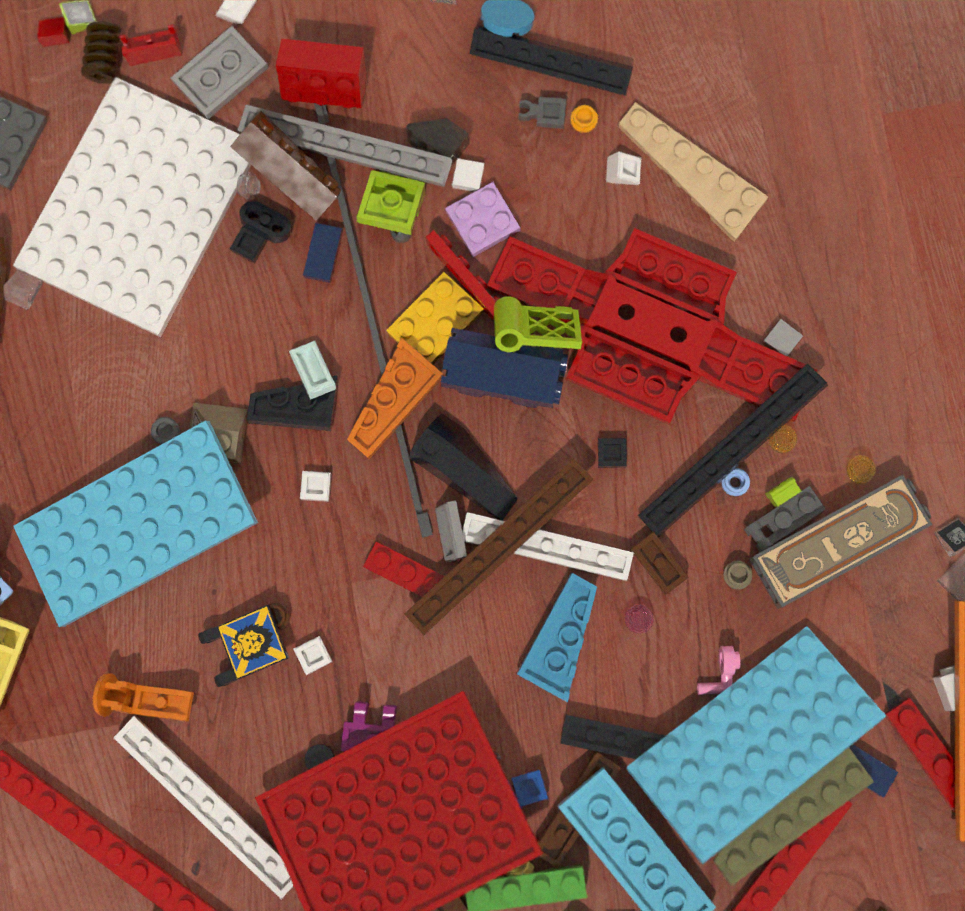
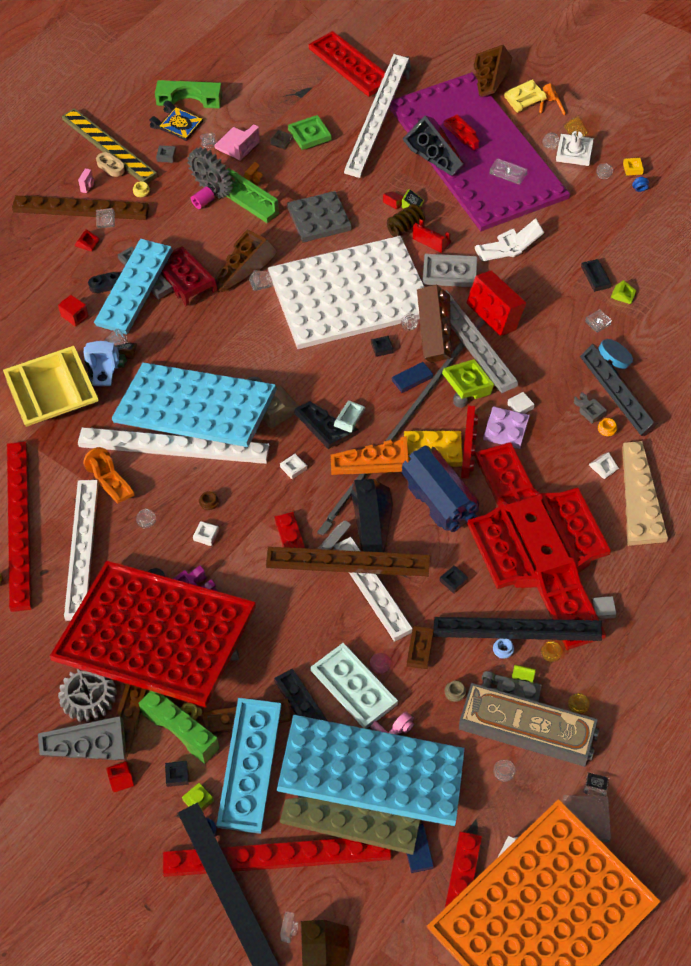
camera: 40 degrees right, 25 degrees down
flag [198,605,289,687] -> none
black plate [240,201,291,243] -> none
clear smoke slope [405,118,470,167] -> none
lime piece [494,296,582,352] -> none
blue plate [512,770,548,807] -> none
dark azure wing [516,573,597,702] -> none
none -> white plate [78,427,269,464]
none -> clear plate [136,509,156,528]
none -> light aqua plate [311,643,398,729]
none -> clear plate [493,760,516,782]

